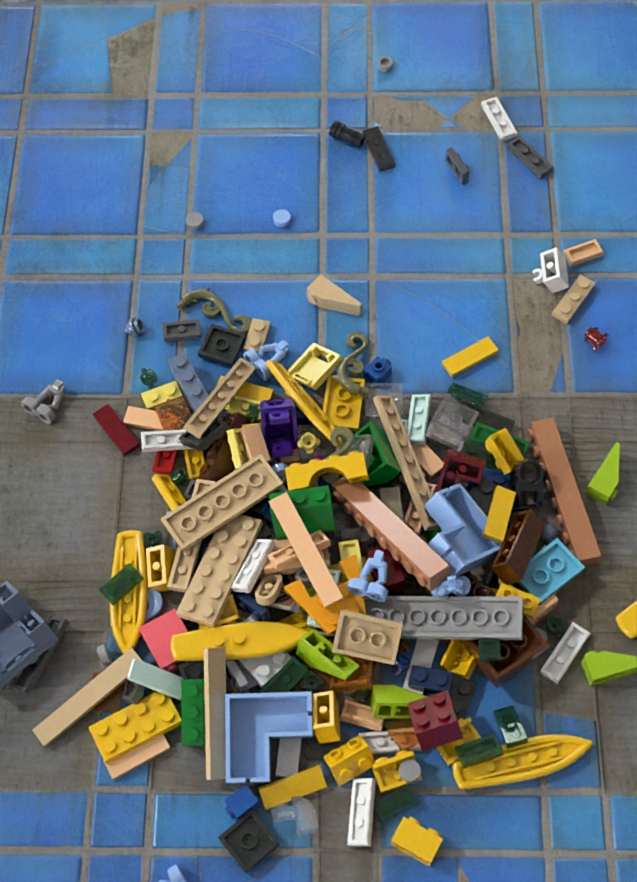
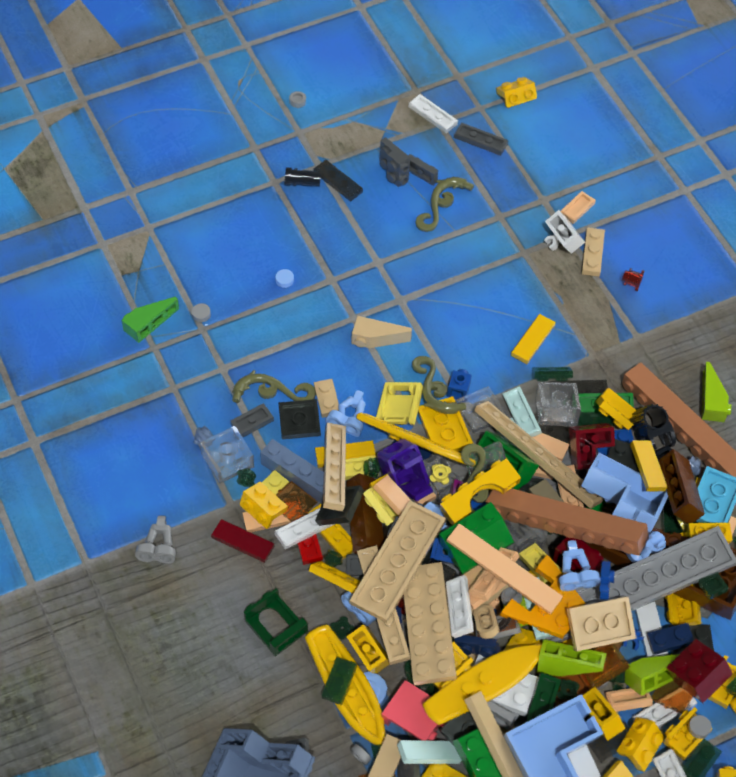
camera: 30 degrees left, 5 degrees down
none -> bright green slope [121,297,179,343]
none -> clear brick [200,426,254,484]
none -> yellow bracket [240,481,288,529]
none -> dark green panel [243,588,308,657]
none -> dark grey plate [380,137,410,187]
none -> olive plant [415,177,474,232]
none -> yellow bracket [496,77,537,108]
none -> blue plate [600,561,615,600]

